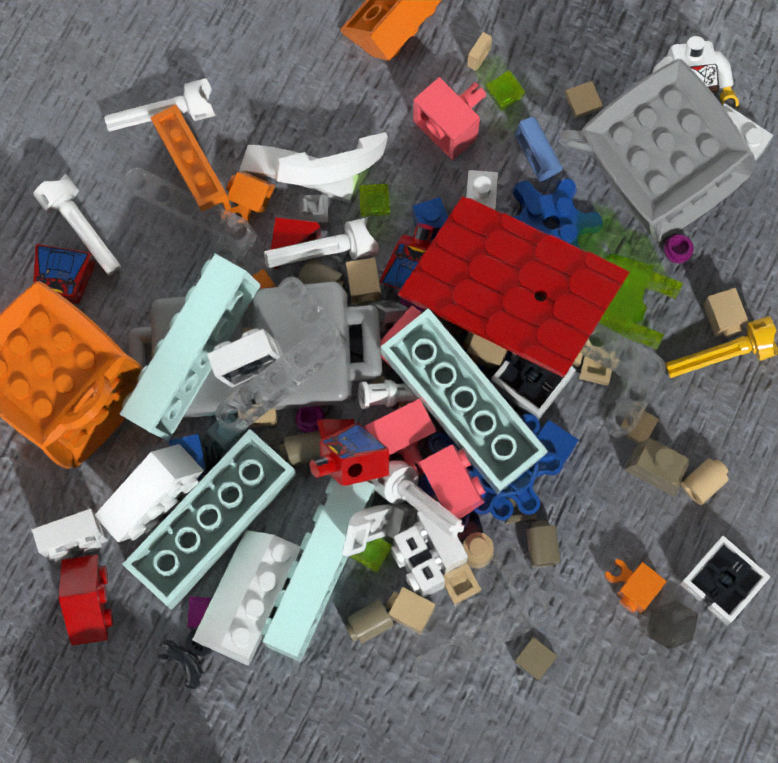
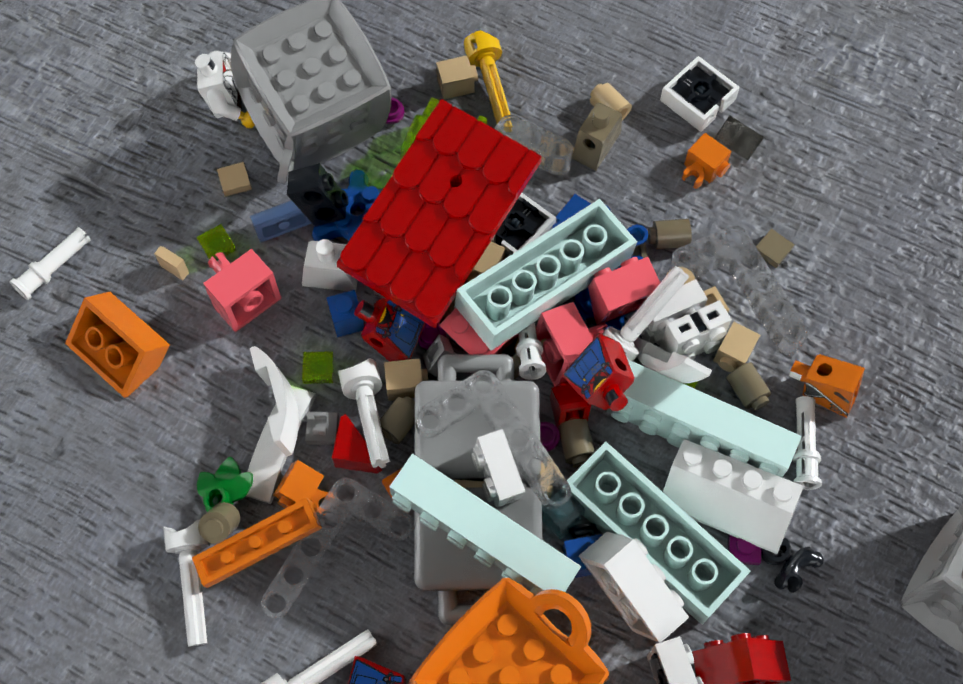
camera: 90 degrees left, 10 degrees down
none -> green plate [197,456,253,512]
none -> dark tan brick [198,502,240,544]
none -> black brick [287,163,349,227]
none -> orange torso [789,354,865,418]
none -> white pin [793,396,822,490]

